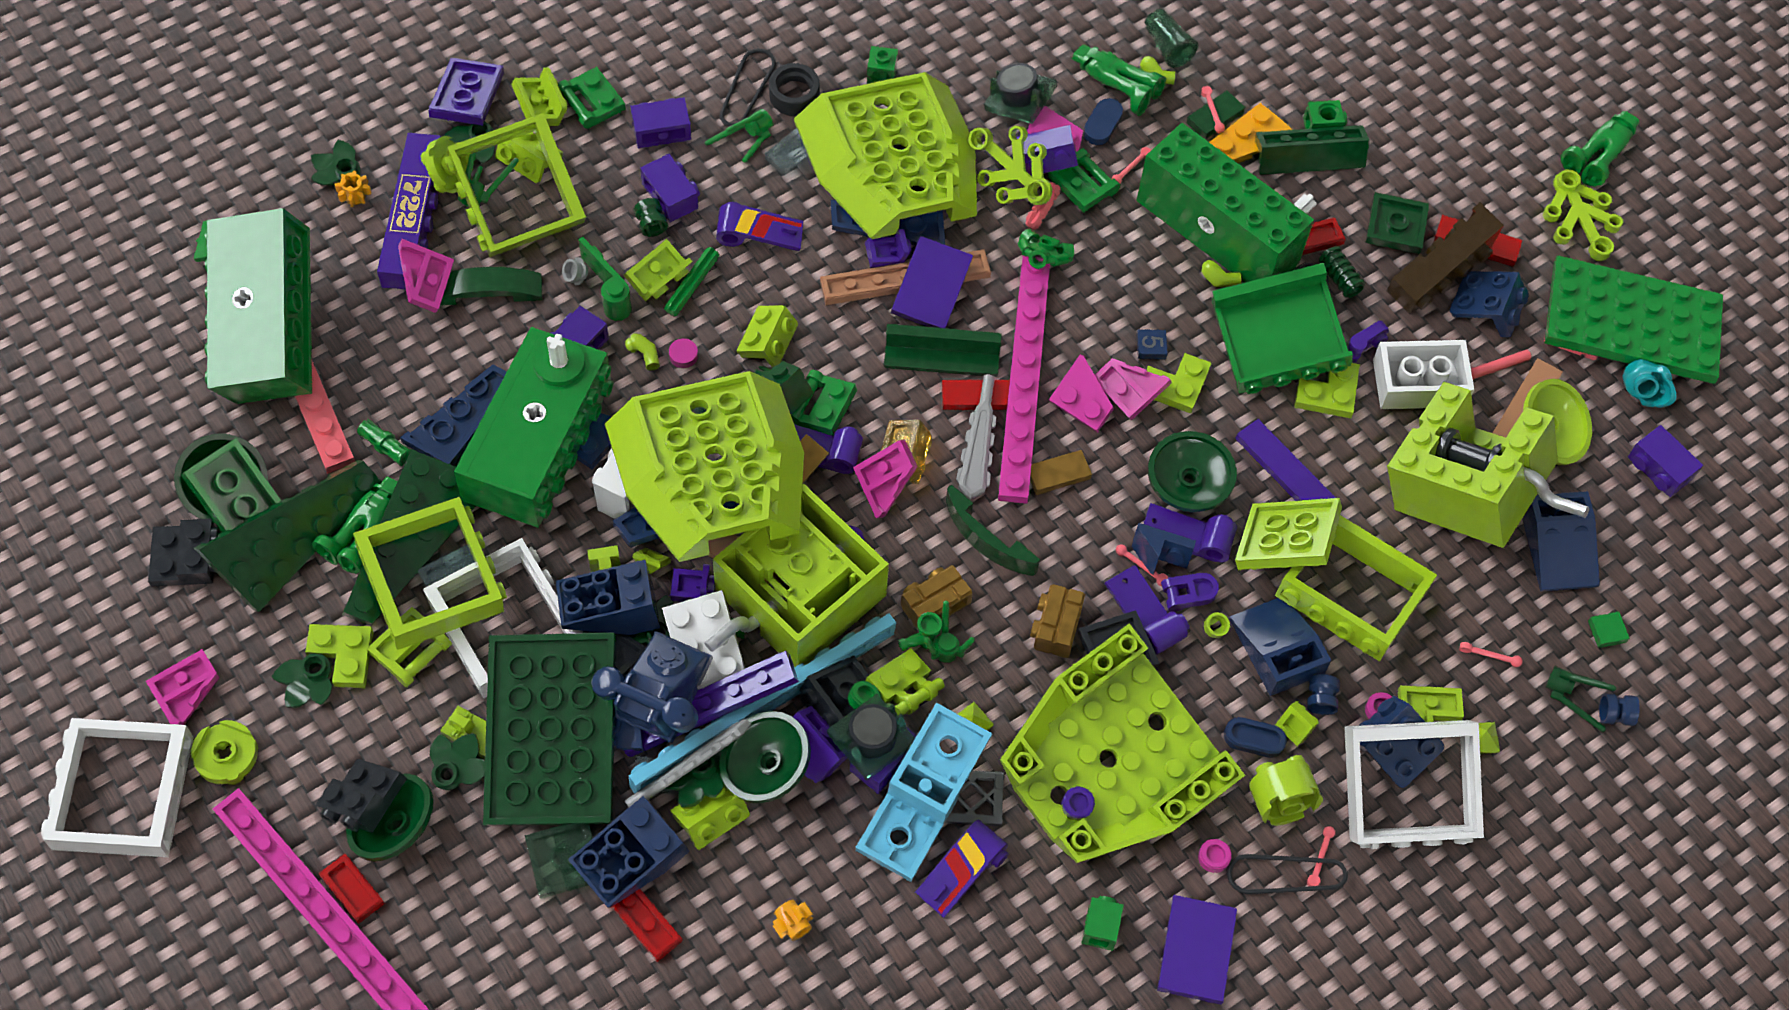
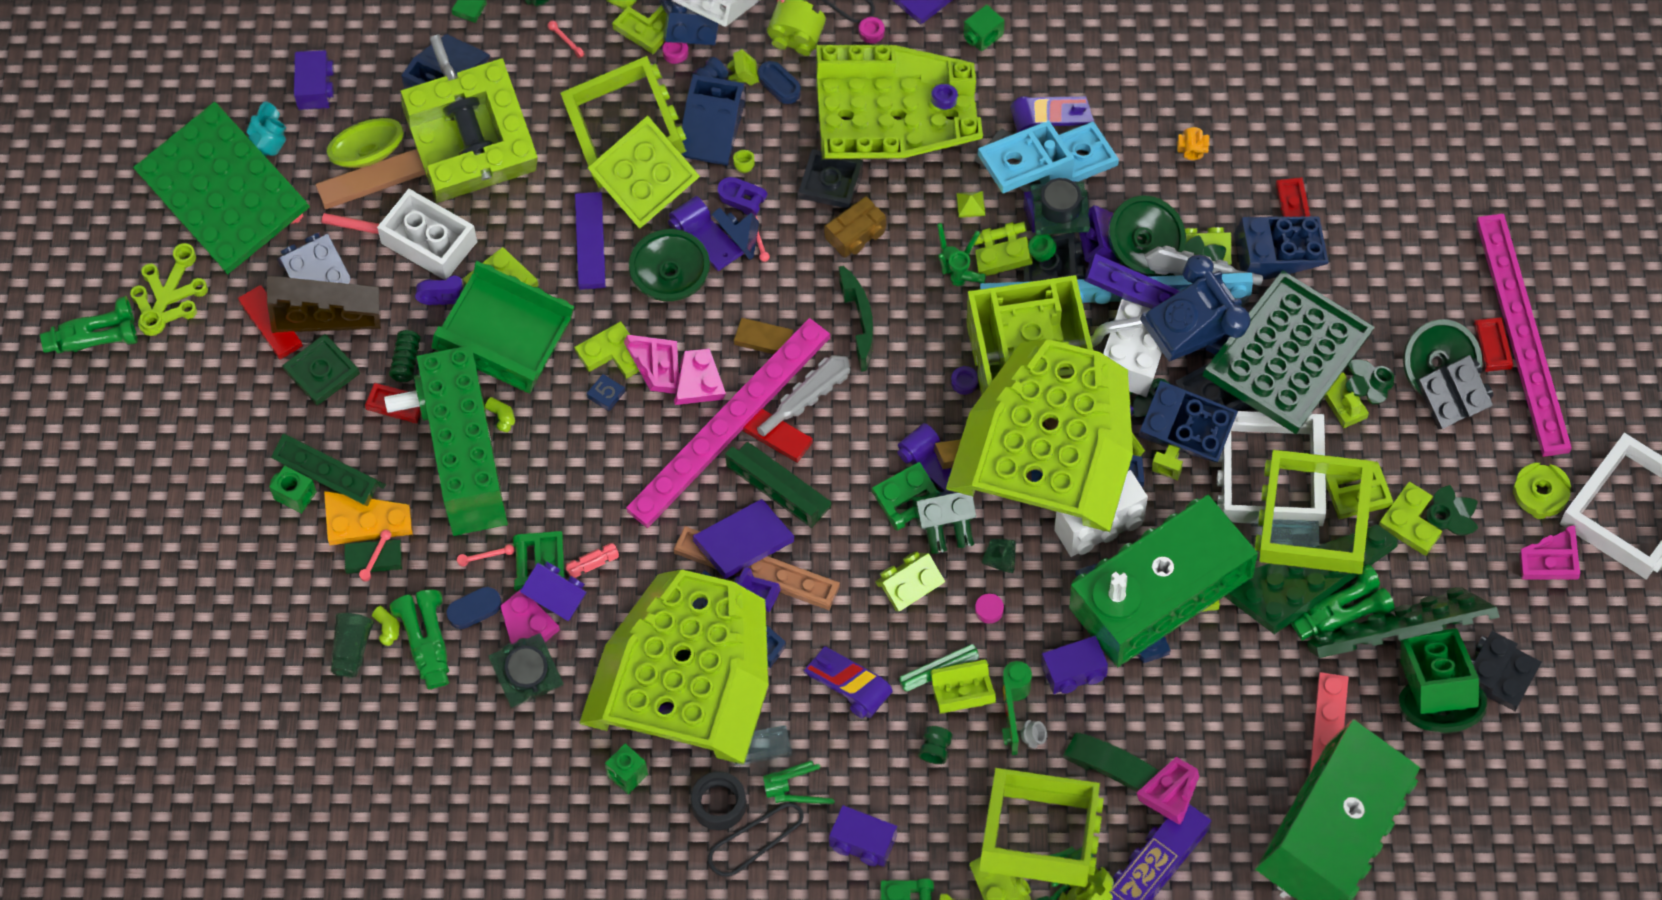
camera: 140 degrees left, 0 degrees up
green pin [357,419,411,466] -> none
dark blue wing [400,364,507,466] -> none
clear green tile [525,824,593,899] -> none
lime arm [625,333,660,371] -> none
dark purple brick [640,154,700,223] -> none
dark pink wing [853,440,918,518] -> none
clear yellow bracket [881,419,932,484] -> none
pearl gold brick [901,565,973,630] -> none
lime plant [968,126,1052,205] -> none
green piece [1018,229,1074,269] -> none
dark purple door [1104,565,1189,655] -> none

